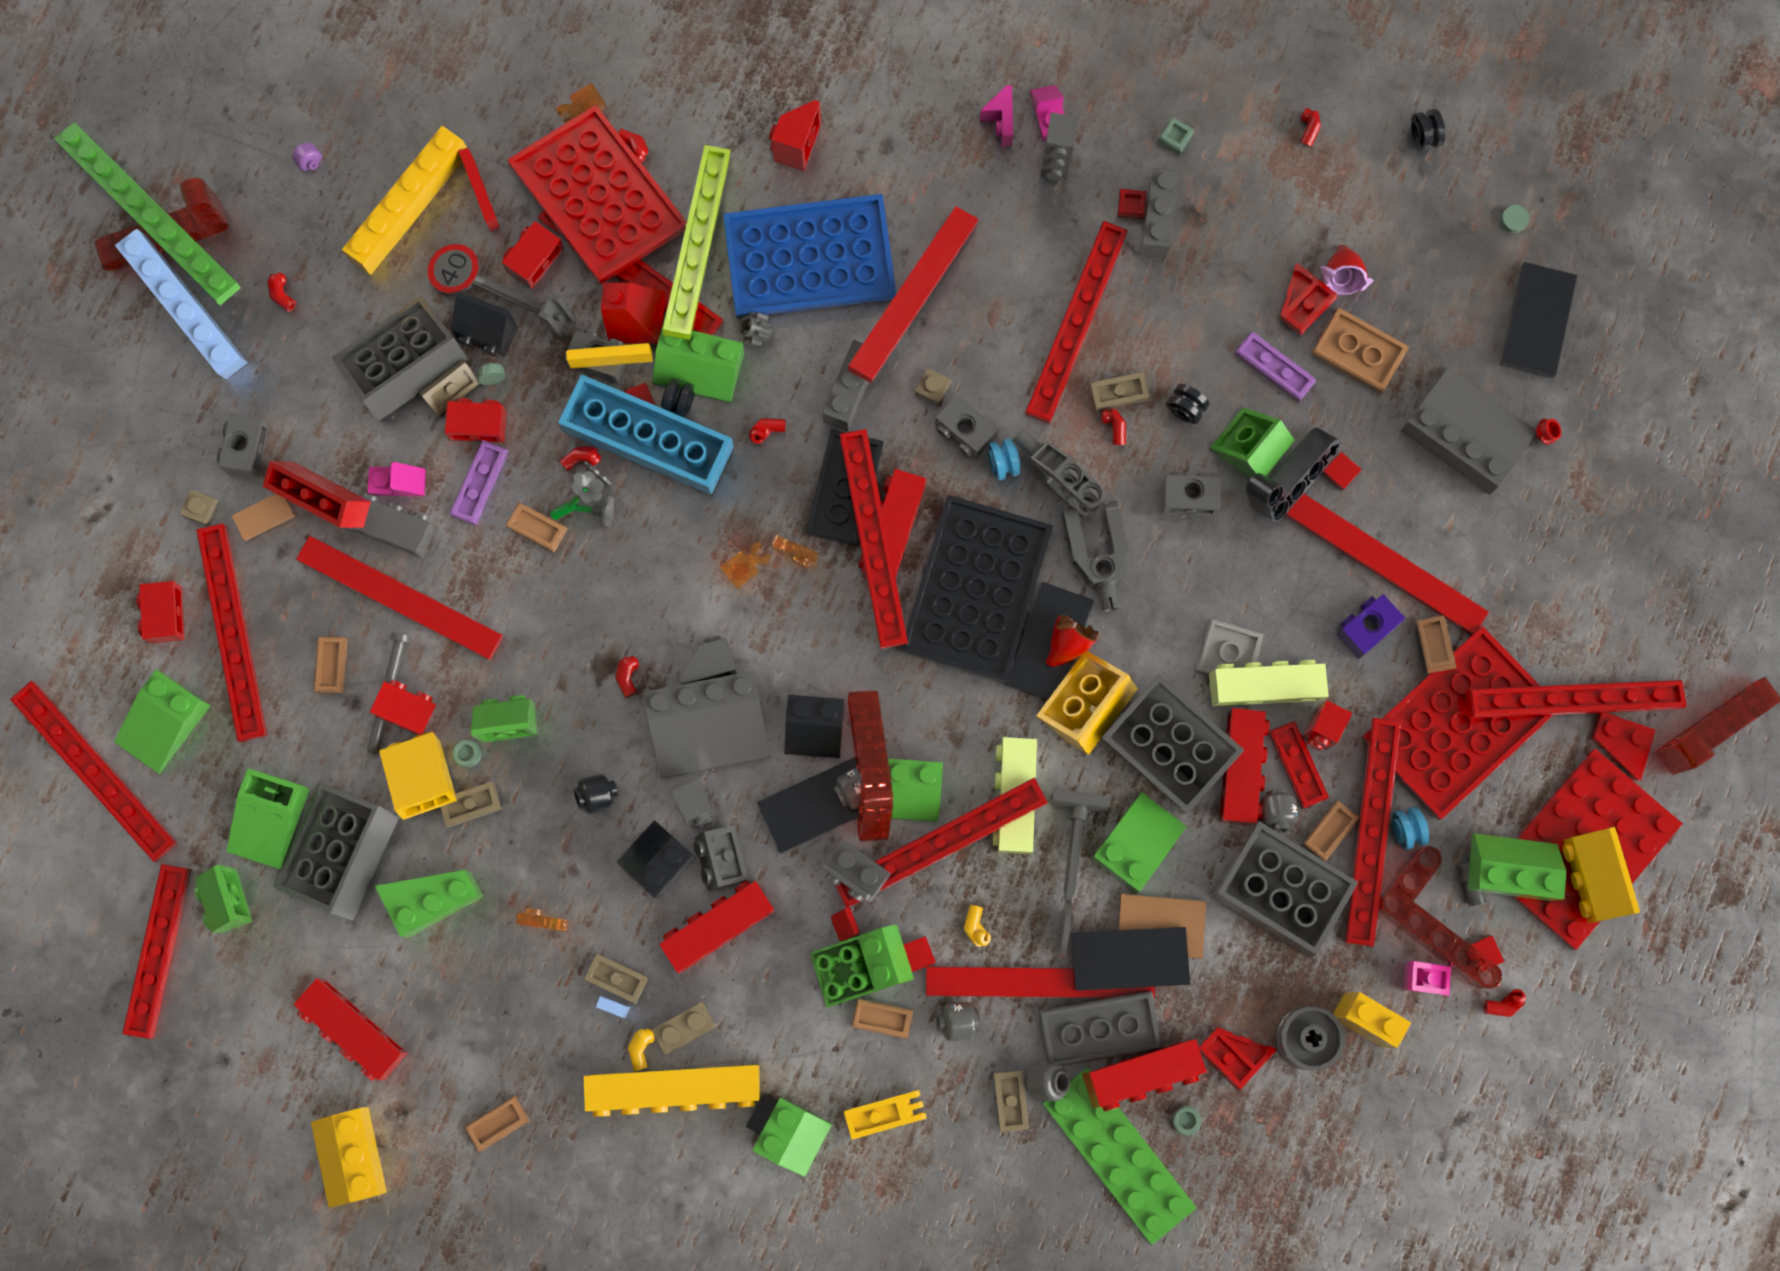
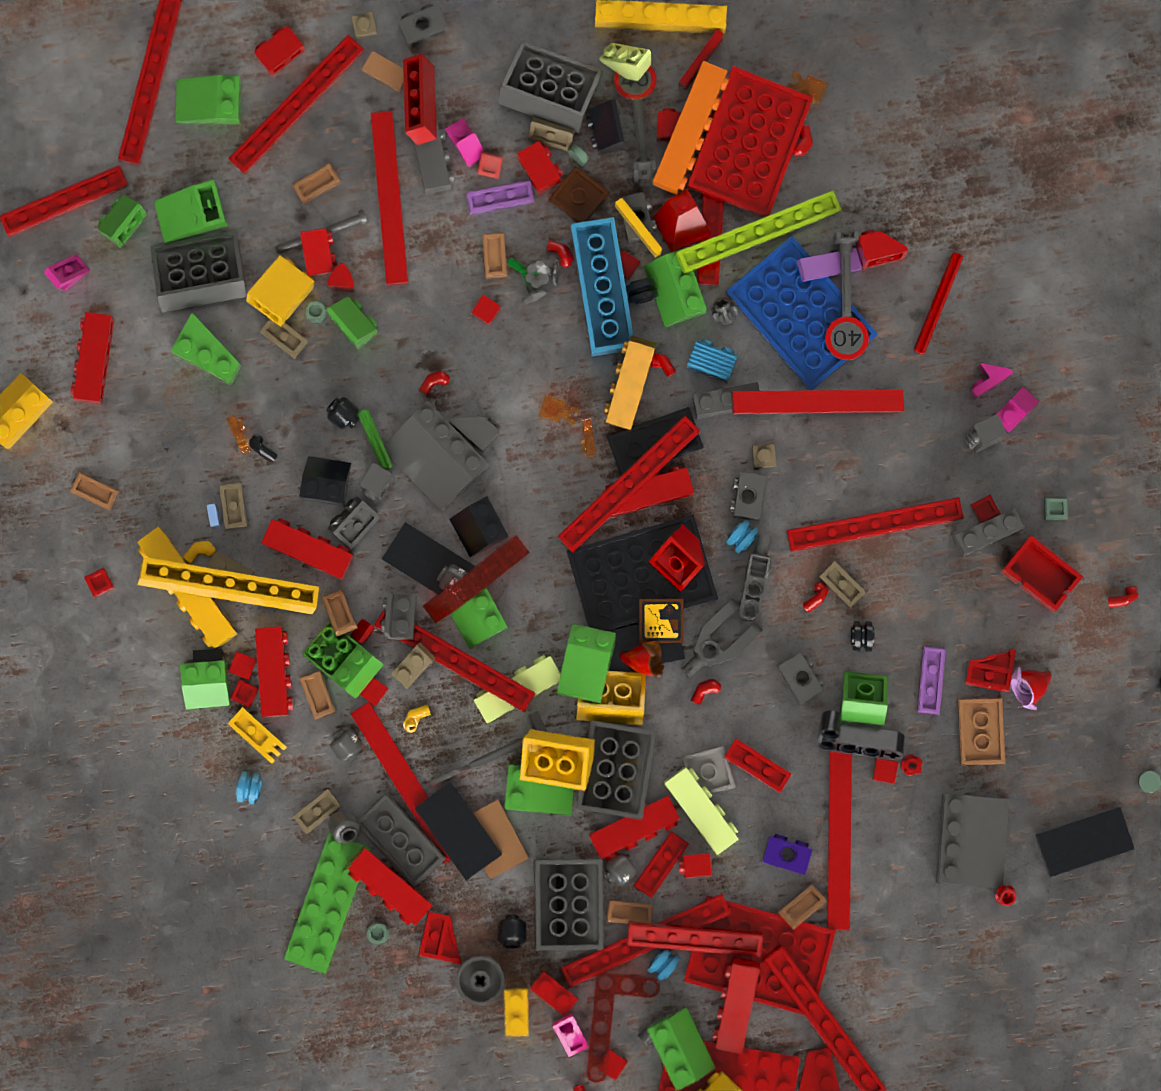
camera: 60 degrees right, 5 degrees up
none -> dark pink slope [44,254,90,291]
none -> red tile [84,568,114,597]
none -> yellow brick [138,557,319,614]
none -> red tile [228,652,257,680]
none -> red tile [230,679,259,708]
none -> dark azure wheel [236,771,262,805]
none -> black arm [249,434,277,463]
none -> red brick [255,626,293,718]
none -> medium nougat tile [322,589,357,636]
none -> red tile [327,263,354,292]
none -> bright green axle [358,409,392,470]
none -> dark tan plate [391,643,436,689]
none -> red tile [471,295,501,325]
none -> tile [477,152,504,179]
none -> black head [497,915,526,949]
none -> yellow slope [520,729,595,790]
none -> red brick [530,971,579,1017]
none -> reddish brown tile [549,165,610,223]
none -> bright green slope [557,624,616,703]
none -> yellowish green slope [599,43,651,81]
none -> brick [604,335,657,430]
none -> red tile [627,922,763,957]
none -> tile [639,598,684,643]
none -> red slope [649,525,705,592]
none -> orange brick [653,61,729,195]
none -> dark azure brick [687,339,738,383]
none -> red arm [690,679,721,705]
none -> red brick [712,958,760,1054]
none -> red plate [723,738,792,793]
none -> medium lavender tile [797,248,862,282]
none -> dark grey piece [825,231,869,361]
none -> red plate [901,754,923,776]
none -> red axle [914,252,963,355]
none -> red piece [1000,535,1083,613]

